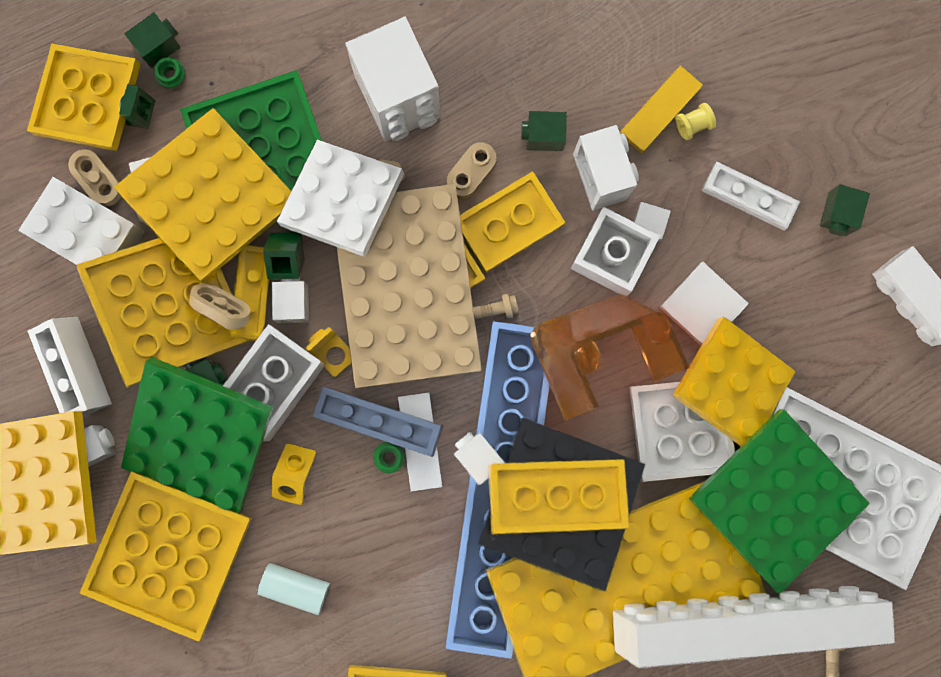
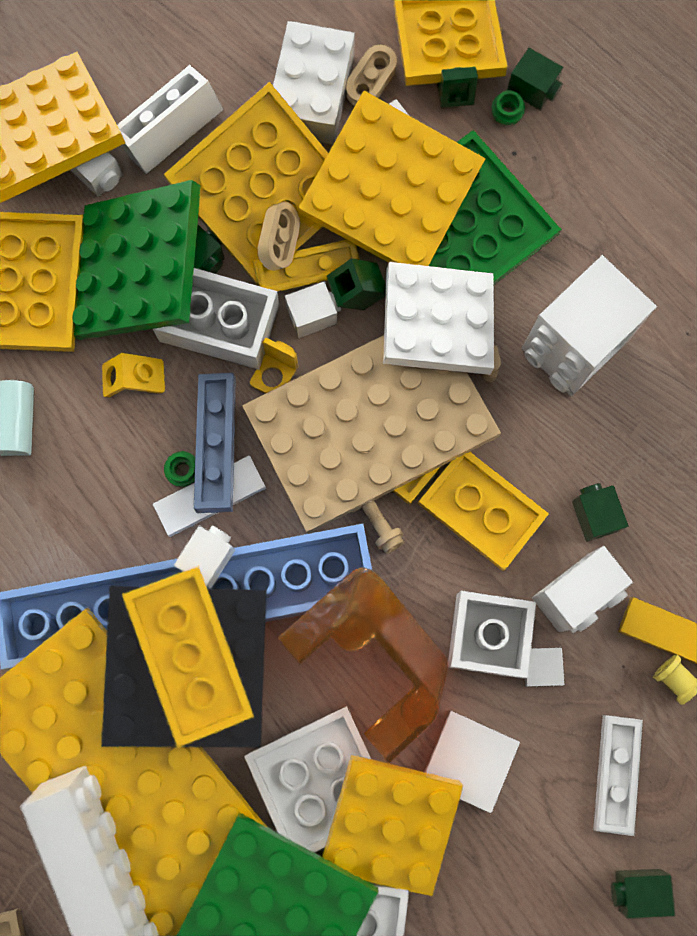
camera: 75 degrees right, 5 degrees down
tan plate [447,142,496,199] -> none

